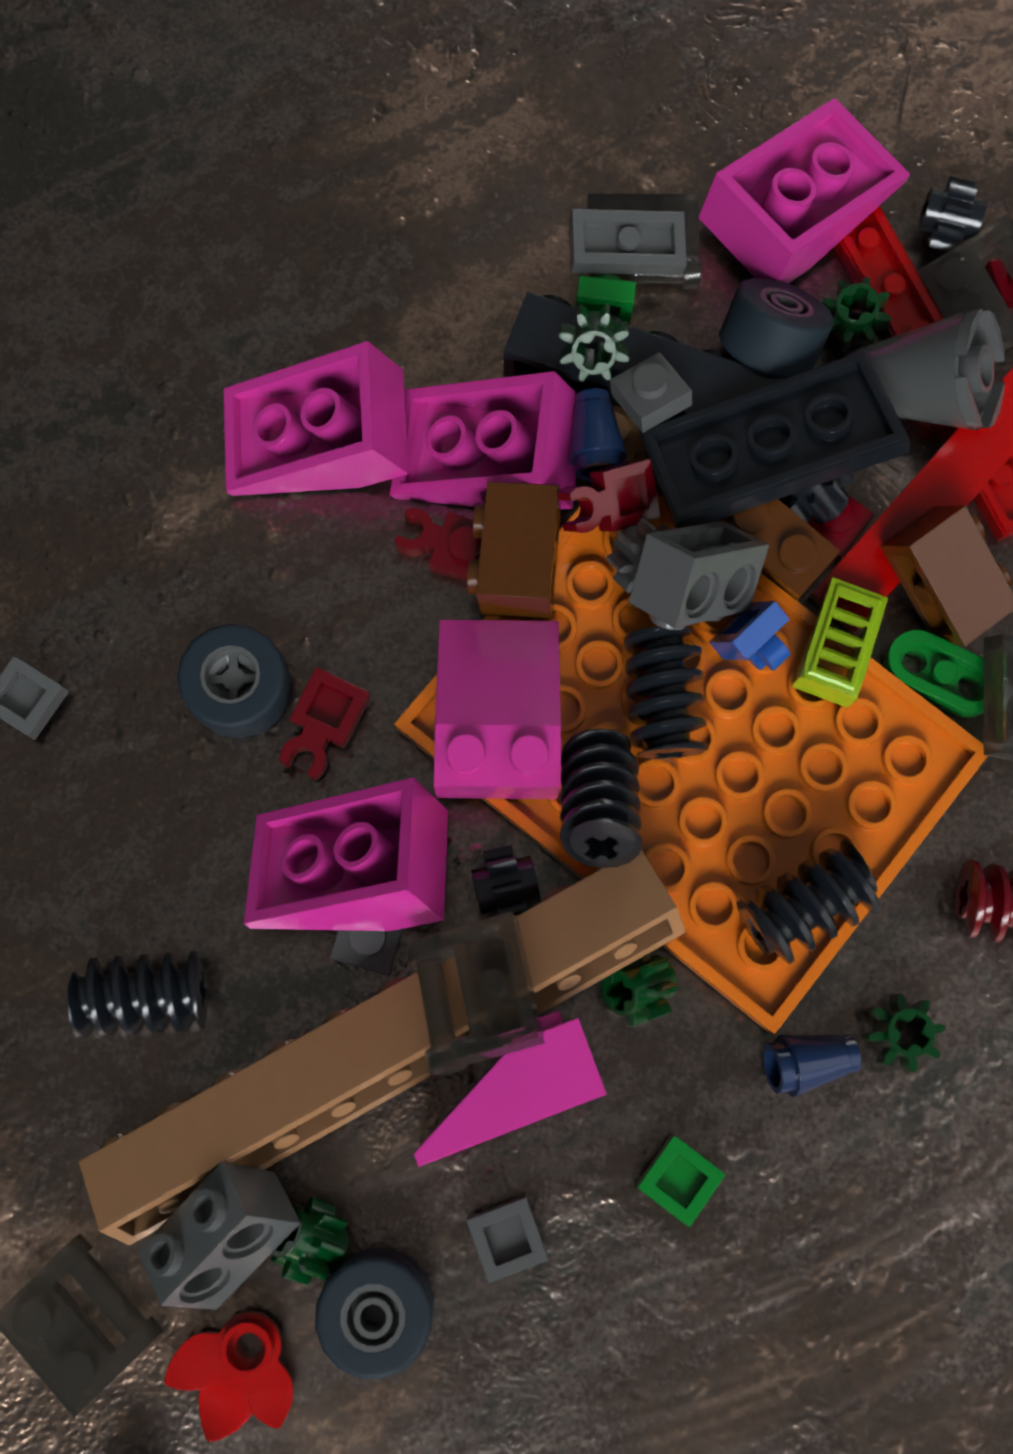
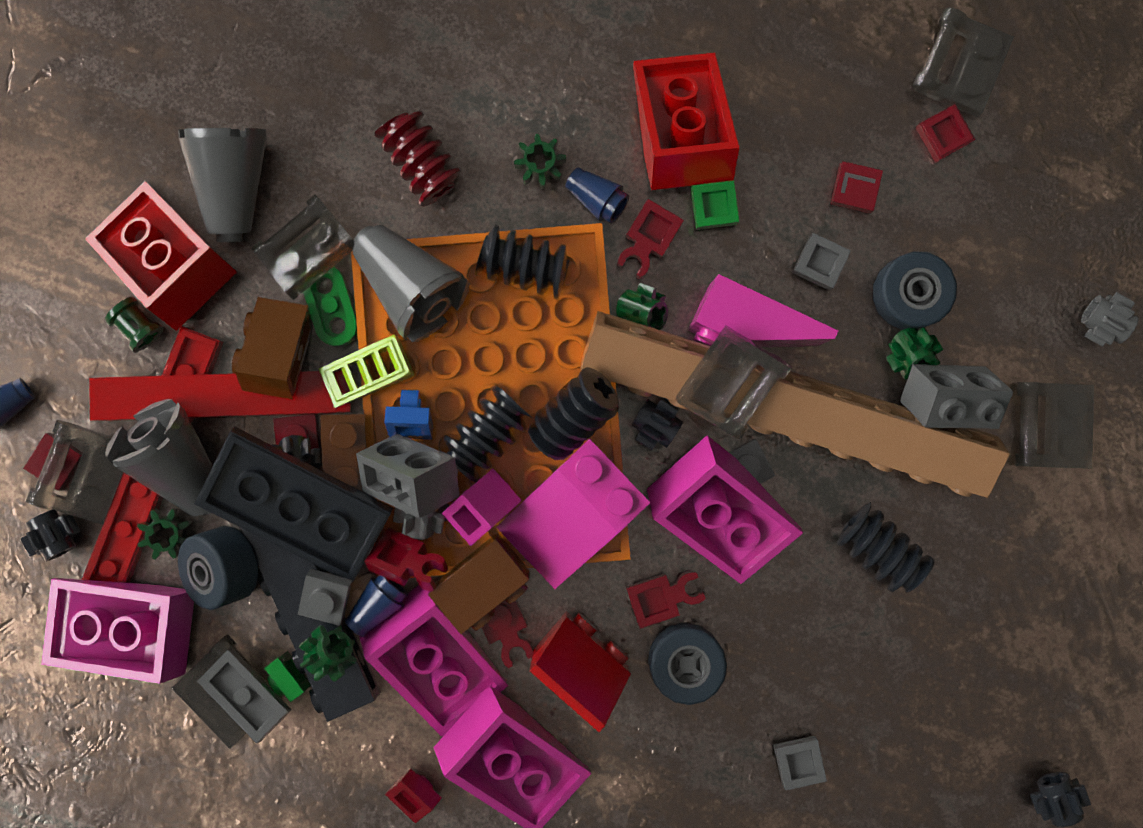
camera: 135 degrees left, 10 degrees up
red plate [164,1311,294,1443] -> none
none -> dark grey cone [353,225,470,342]
none -> dark red plate [385,769,442,823]
none -> dark pink brick [442,469,522,546]
none -> red slope [530,611,631,732]
none -> dark red plate [617,199,684,279]
none -> red slope [633,52,739,190]
none -> dark red tile [830,161,883,214]

